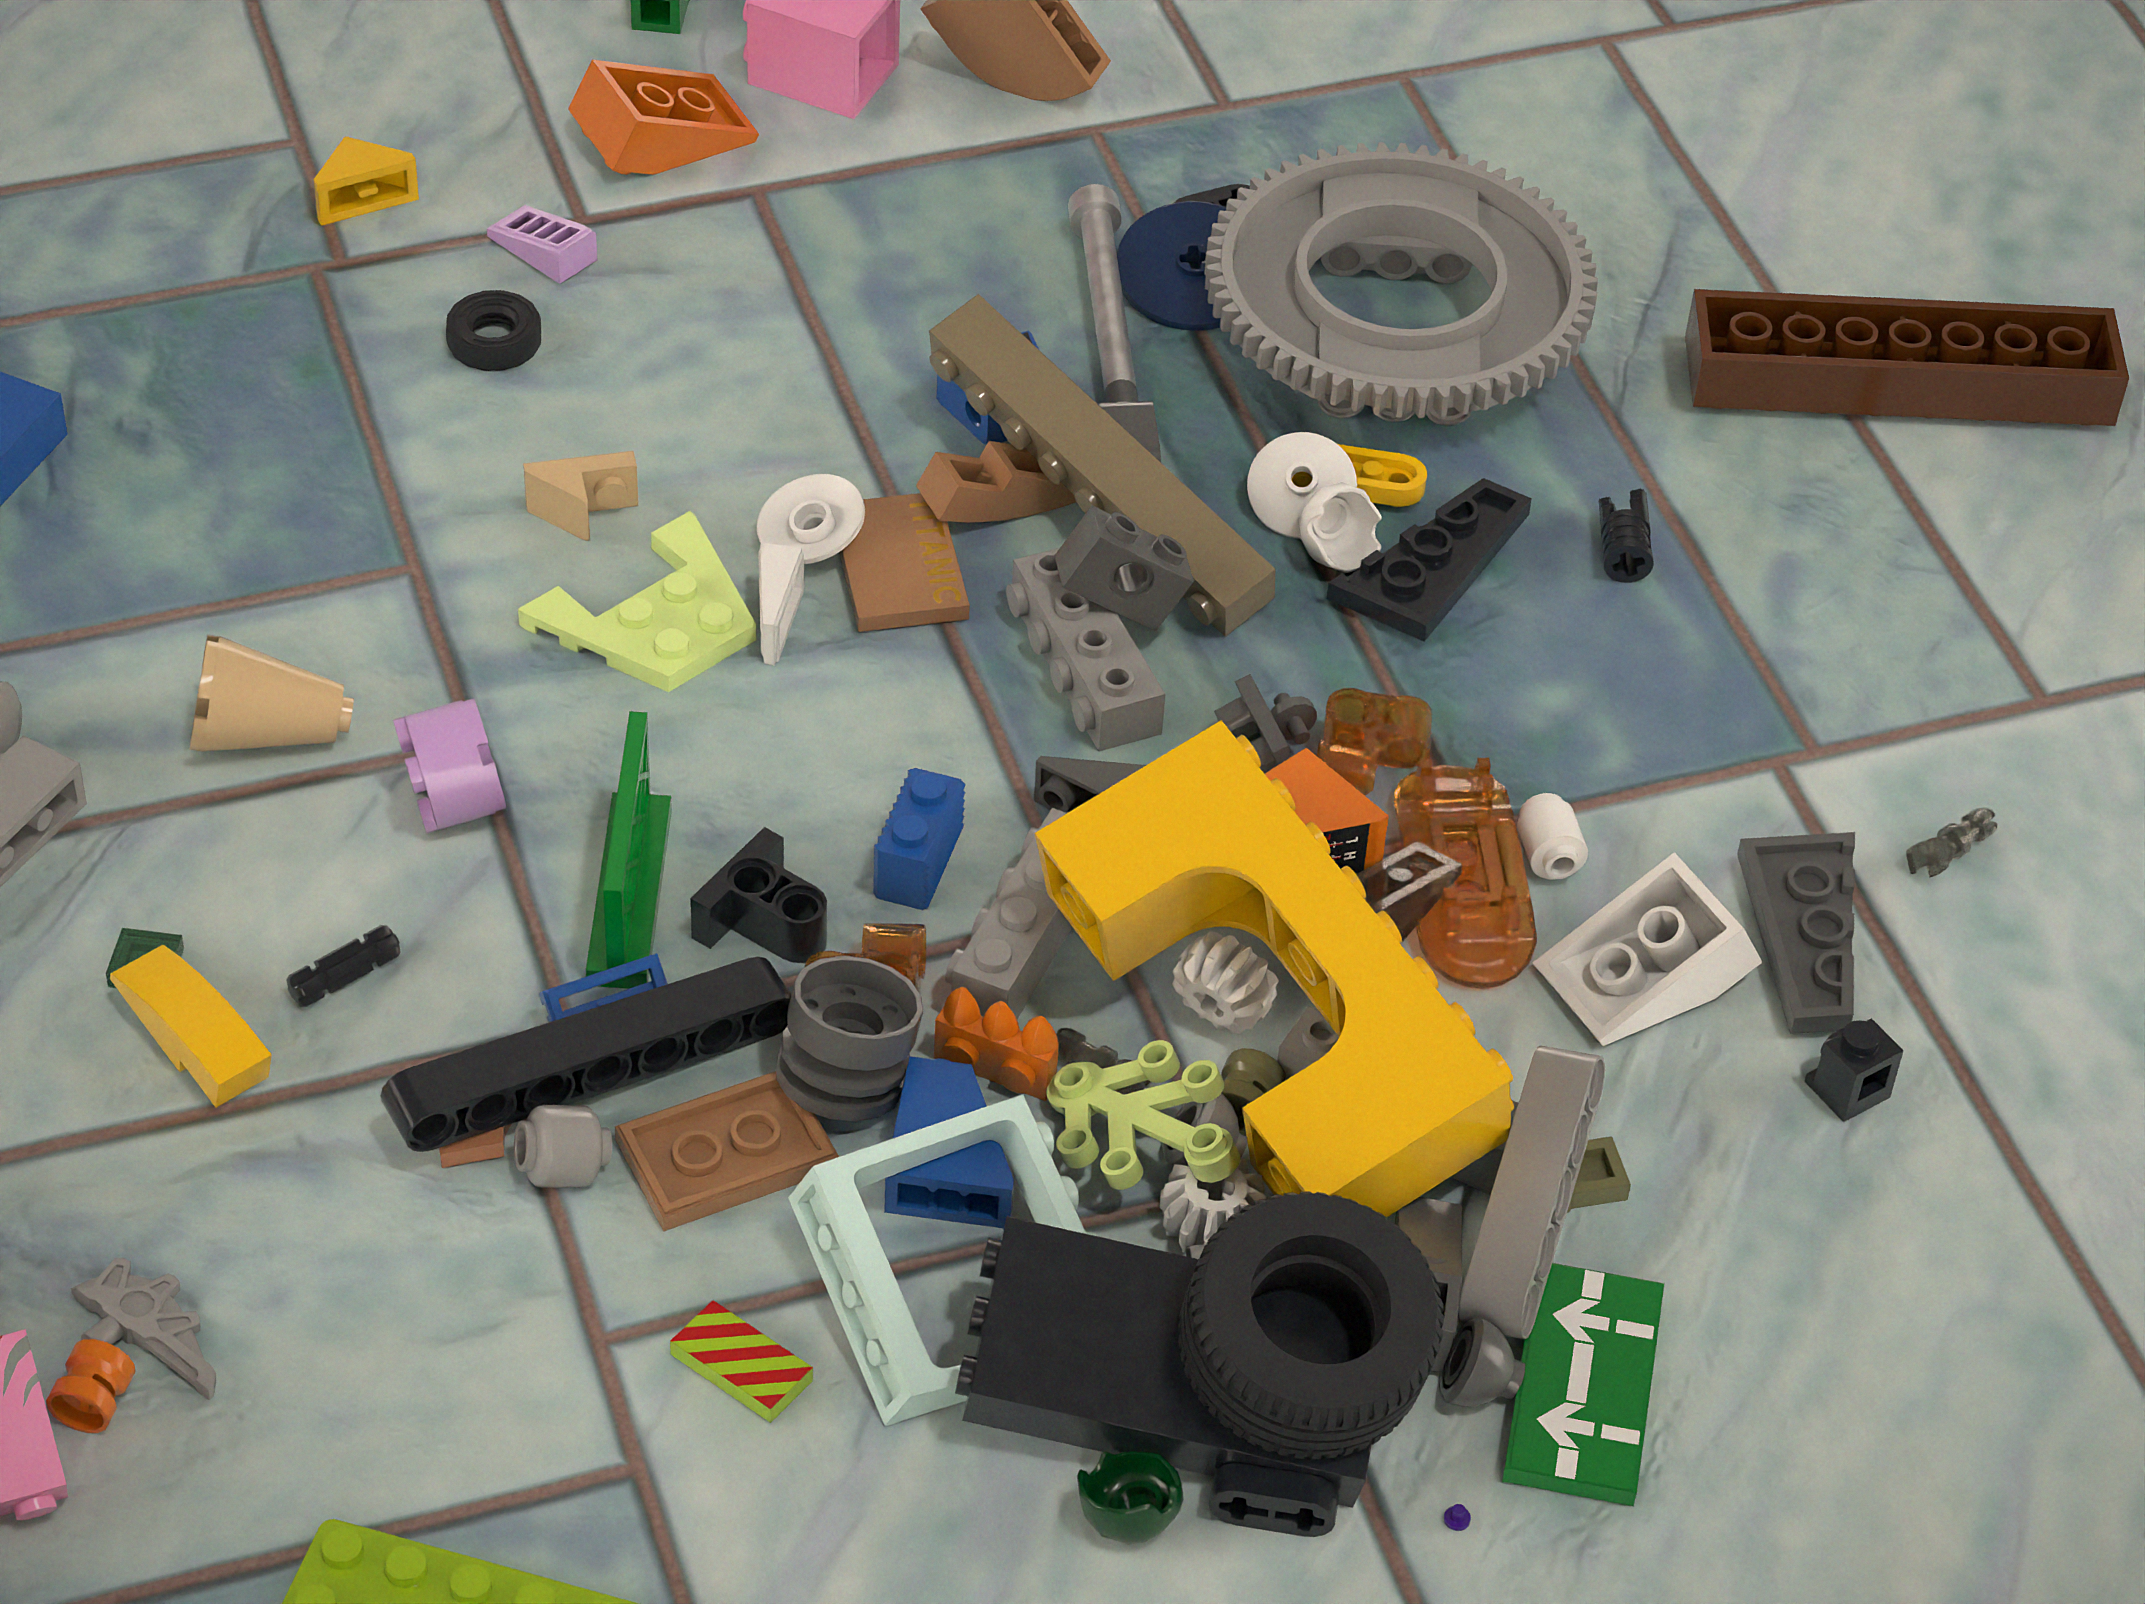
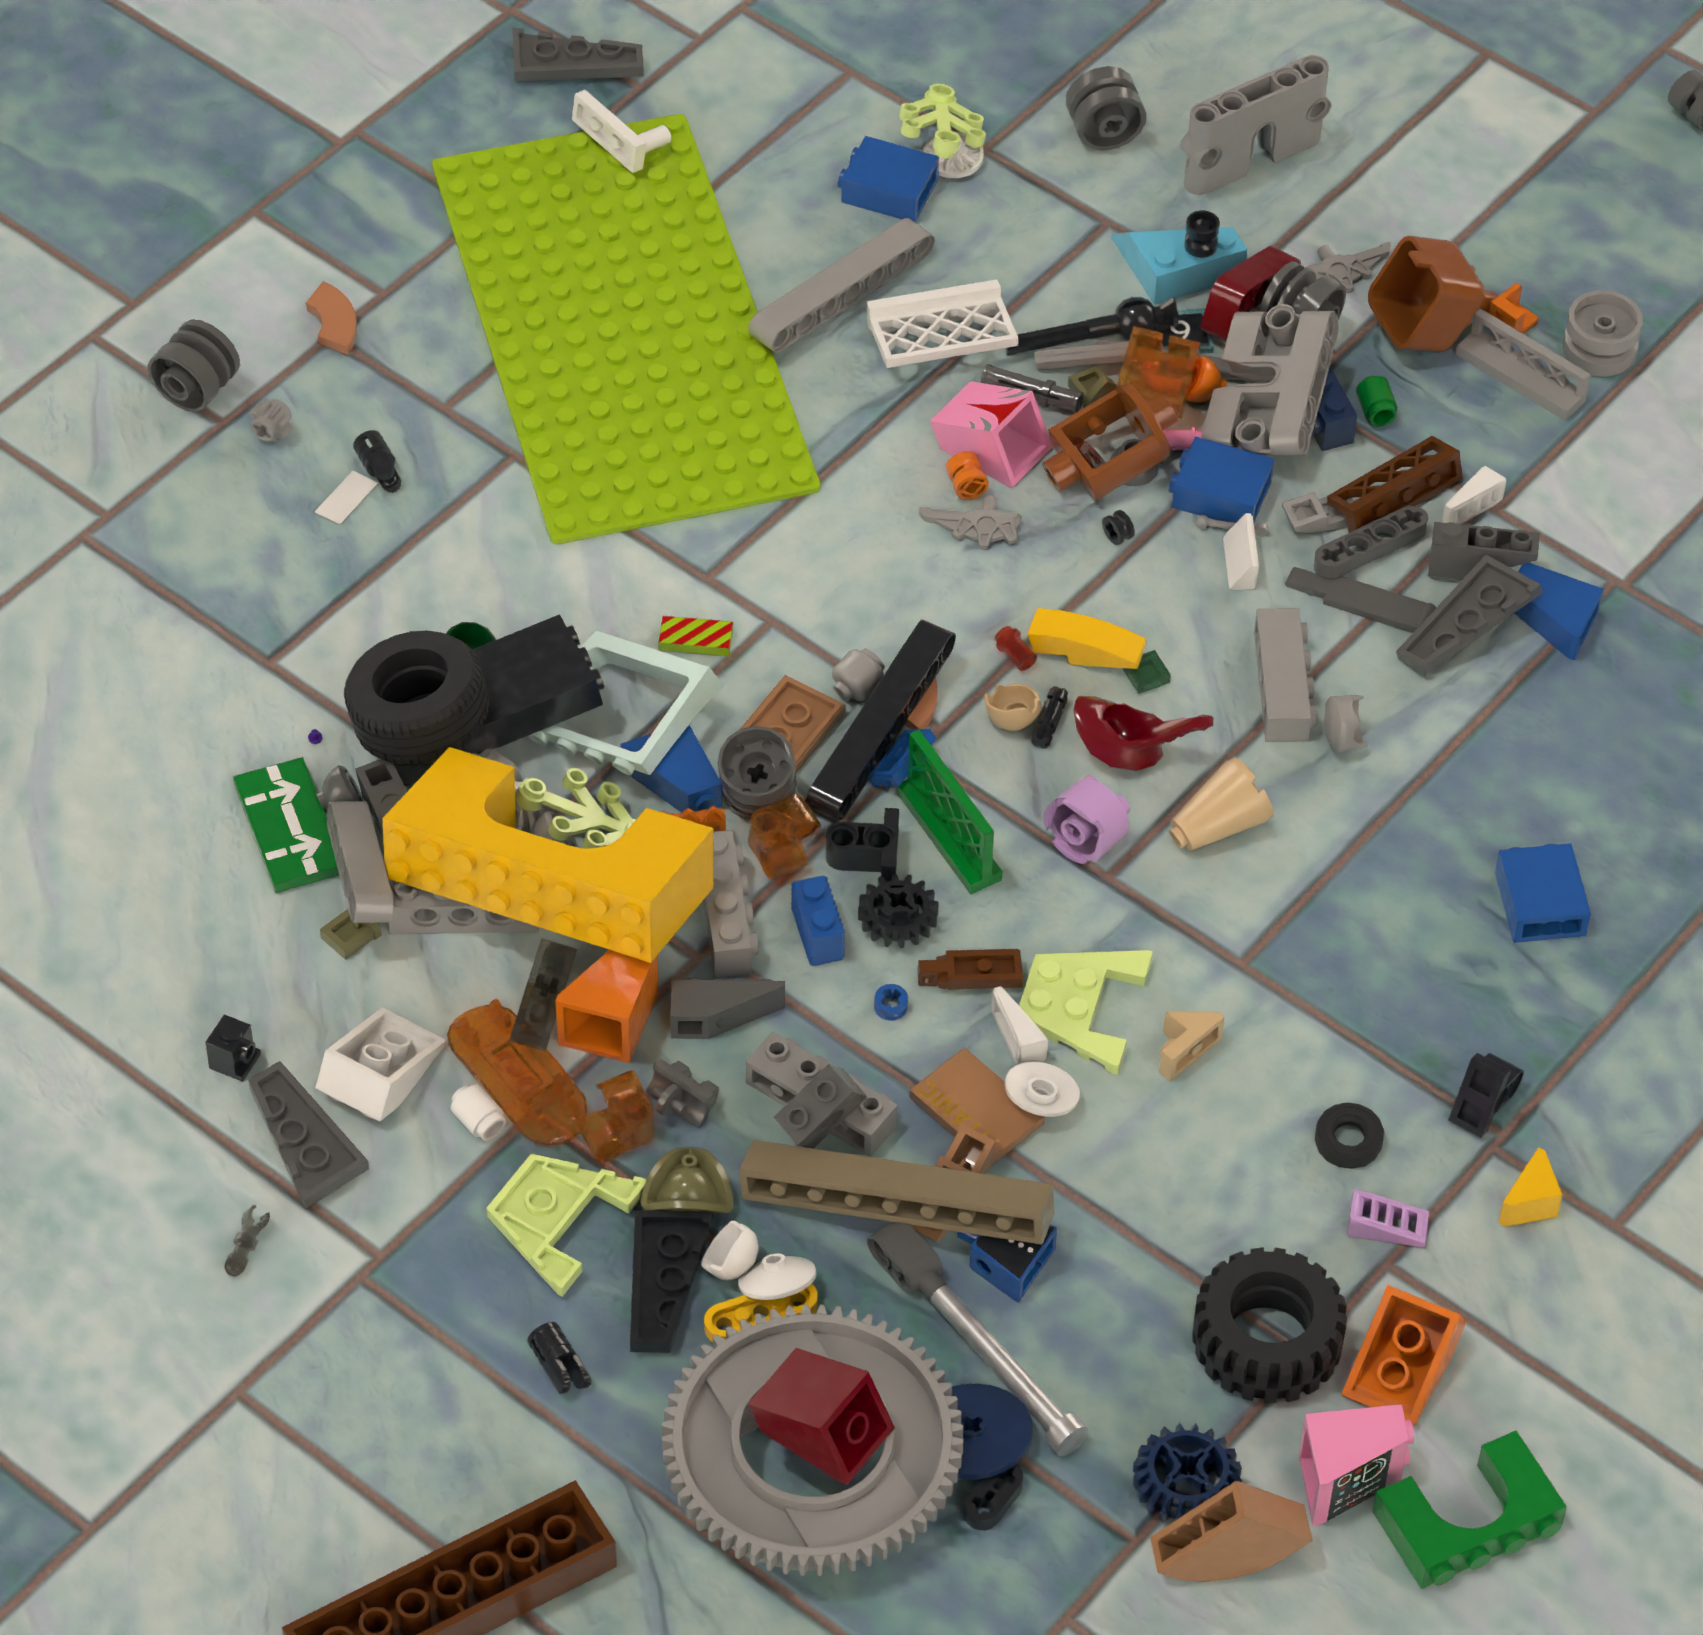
camera: 150 degrees right, 5 degrees up
none -> yellowish green wing [486,1154,646,1297]
none -> olive hat [641,1146,734,1215]
none -> dark red slope [748,1348,895,1485]
none -> black gear [858,873,939,948]
none -> blue bush [874,984,908,1021]
none -> reddish brown hinge [917,949,1023,990]
none -> tan hair [984,683,1041,732]
none -> clear red pin [995,626,1038,671]
none -> dark red hat [1073,696,1214,771]
none -> dark blue gear [1133,1422,1242,1524]
none -> black tyre [1192,1247,1347,1403]
none -> black tile [1448,1053,1524,1138]

